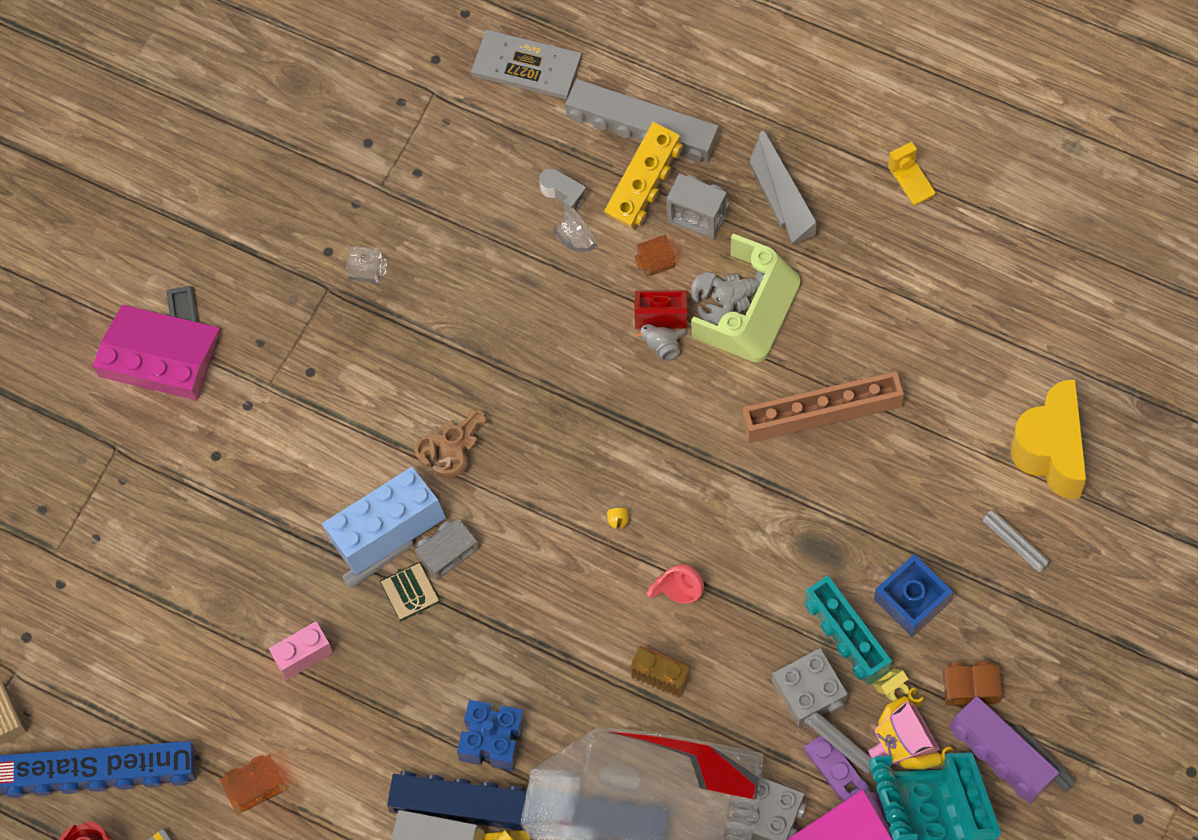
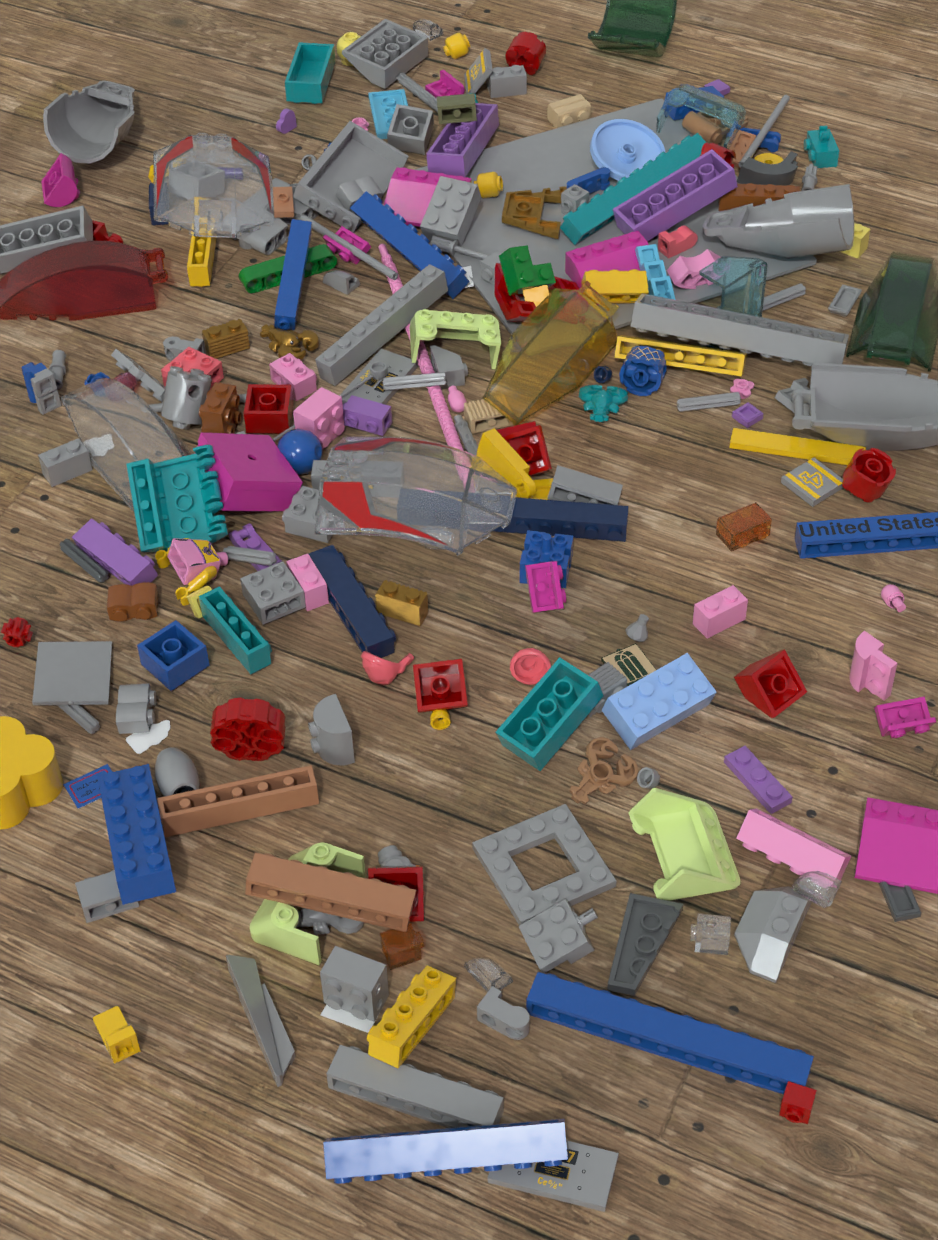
camera: 175 degrees right, 20 degrees down
none -> red gear [1,617,33,647]
none -> light grey piece [32,641,112,705]
none -> blue sticker [63,764,112,809]
none -> light grey brick [75,870,139,923]
none -> blue brick [97,764,176,905]
none -> light grey brick [116,683,156,734]
none -> white sticker [126,720,170,754]
none -> light grey piece [155,747,200,796]
none -> red connector [210,697,286,761]
none -> nougat brick [245,852,416,932]
none -> bright pink brick [286,554,329,611]
none -> dark blue brick [308,545,396,658]
none -> light grey brick [308,694,355,766]
none -> brick [323,1119,568,1184]
none -> red slope [413,659,468,713]
none -> light grey plate [472,804,616,925]
none -> teal brick [495,657,604,771]
none -> coral hat [510,648,552,685]
none -> light grey plate [519,899,598,973]
none -> dark pink bracket [525,561,566,613]
none -> blue brick [526,972,814,1095]
none -> dark grey wing [607,893,683,996]
none -> light grey rock [626,614,649,642]
none -> yellowish green windscreen [628,788,740,901]
none -> light grey hinge [637,767,660,789]
none -> medium lavender plate [724,746,793,814]
none -> red slope [734,649,807,718]
none -> light grey wedge [734,886,814,983]
none -> bright pink brick [736,808,851,888]
none -> red plate [779,1081,817,1125]
none -> clear brick [792,871,842,908]
none -> bright pink brick [849,631,897,701]
none -> dark pink bracket [874,696,936,739]
none -> bright pink cylinder [881,584,906,612]

